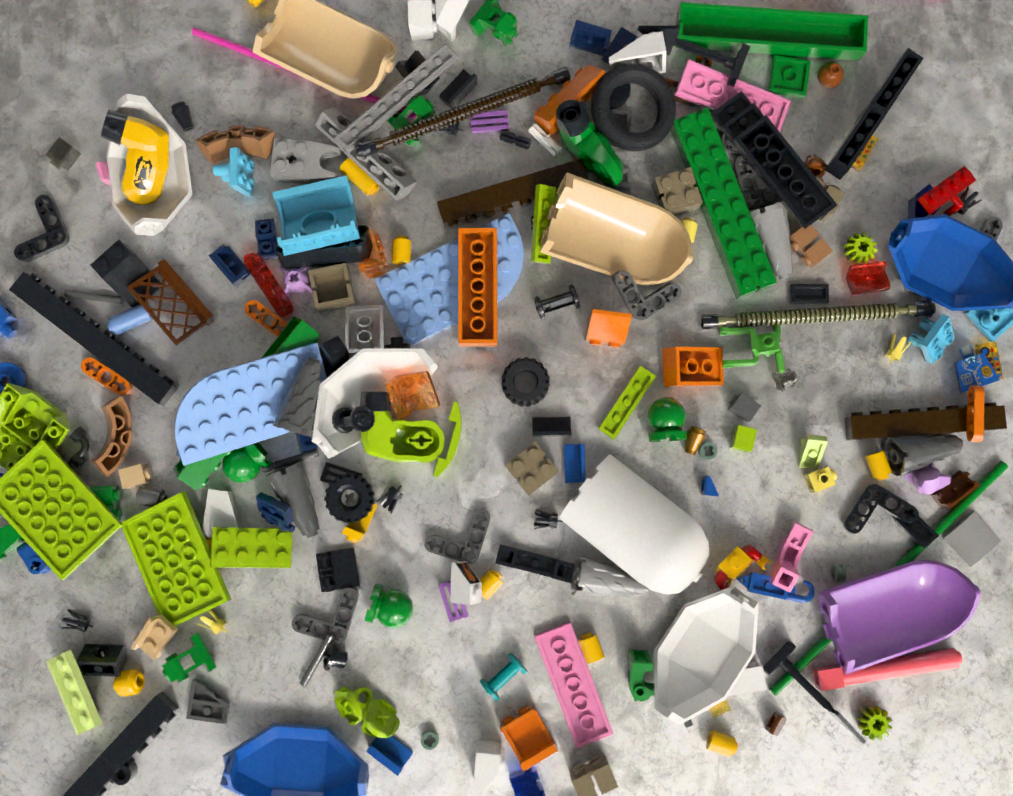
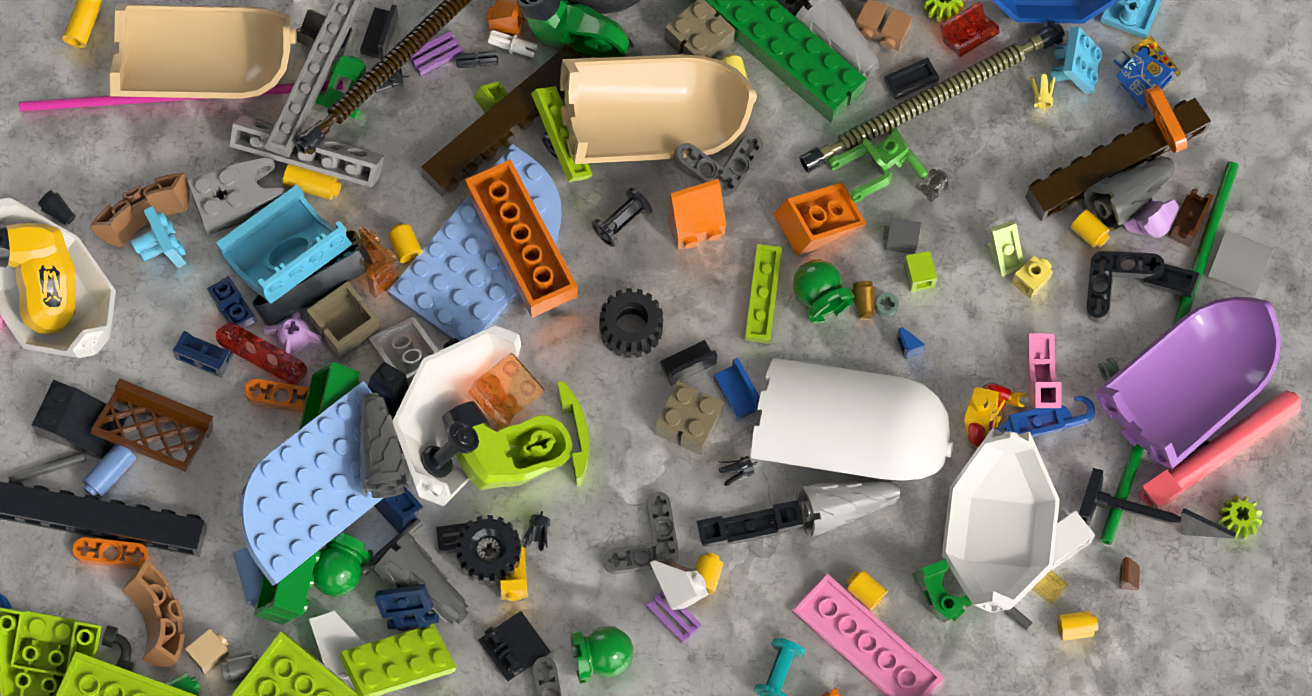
camera: 30 degrees left, 15 degrees down
none -> lime slope [474,81,508,113]

